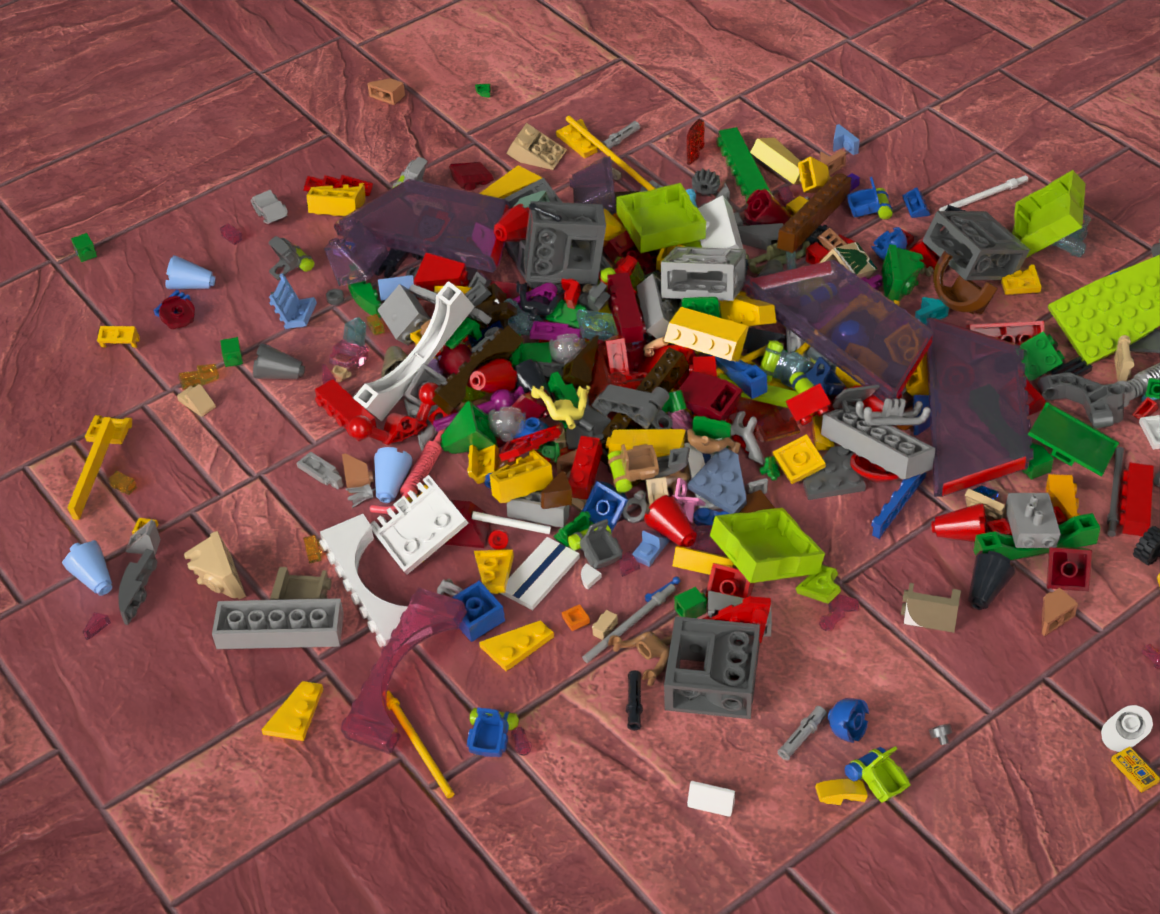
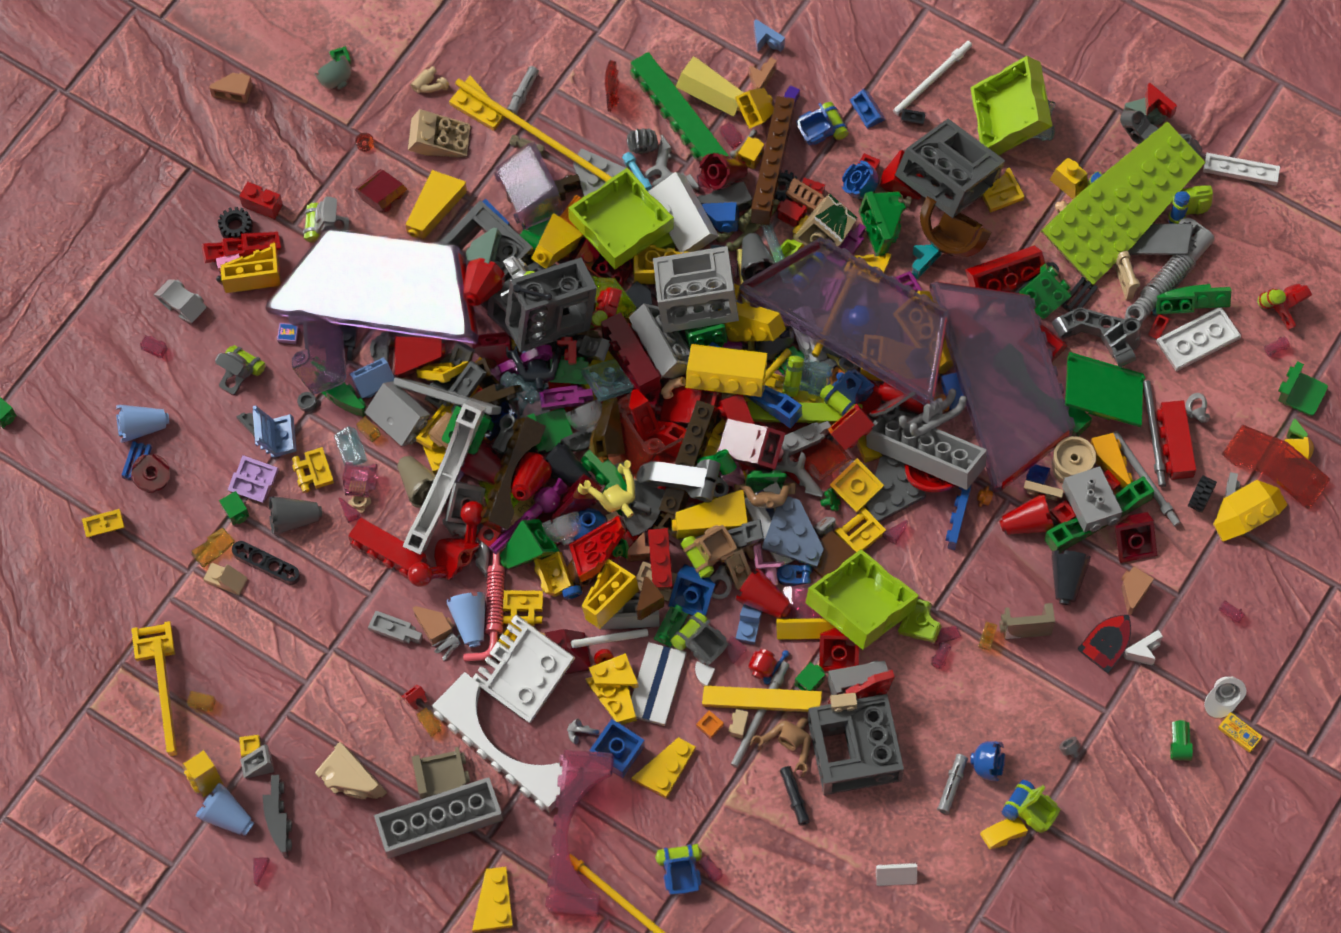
camera: 20 degrees left, 20 degrees up
none -> yellow wedge [182,750,223,797]
none -> black tyre [218,207,253,238]
none -> lavender slope [228,456,279,503]
none -> black beam [232,541,300,585]
none -> red piece [239,181,283,220]
none -> yellow plate [292,447,334,493]
none -> sand green cylinder [314,55,352,90]
none -> clear red tile [355,133,374,152]
none -> red tile [401,684,427,710]
none -> tan plant [410,66,450,93]
none -> yellow plate [503,590,543,626]
none -> yellow wing [589,653,639,688]
none -> blue slope [701,202,739,232]
none -> yellow tile [702,686,822,712]
none -> red head [748,649,777,680]
none -> light grey hinge [782,421,831,456]
none -> tan piece [830,693,857,712]
none -> yellow plate [834,507,886,552]
none -> clear pink piece [883,520,908,544]
none -> orange plate [977,486,993,507]
none -> clear yellow piece [978,622,998,651]
none -> yellow torso [1050,158,1088,199]
none -> tan wheel [1051,436,1096,483]
none -> shield [1077,615,1131,674]
none -> light grey bar [1113,431,1181,527]
none -> white slope [1124,630,1163,665]
none -> green piece [1170,720,1193,761]

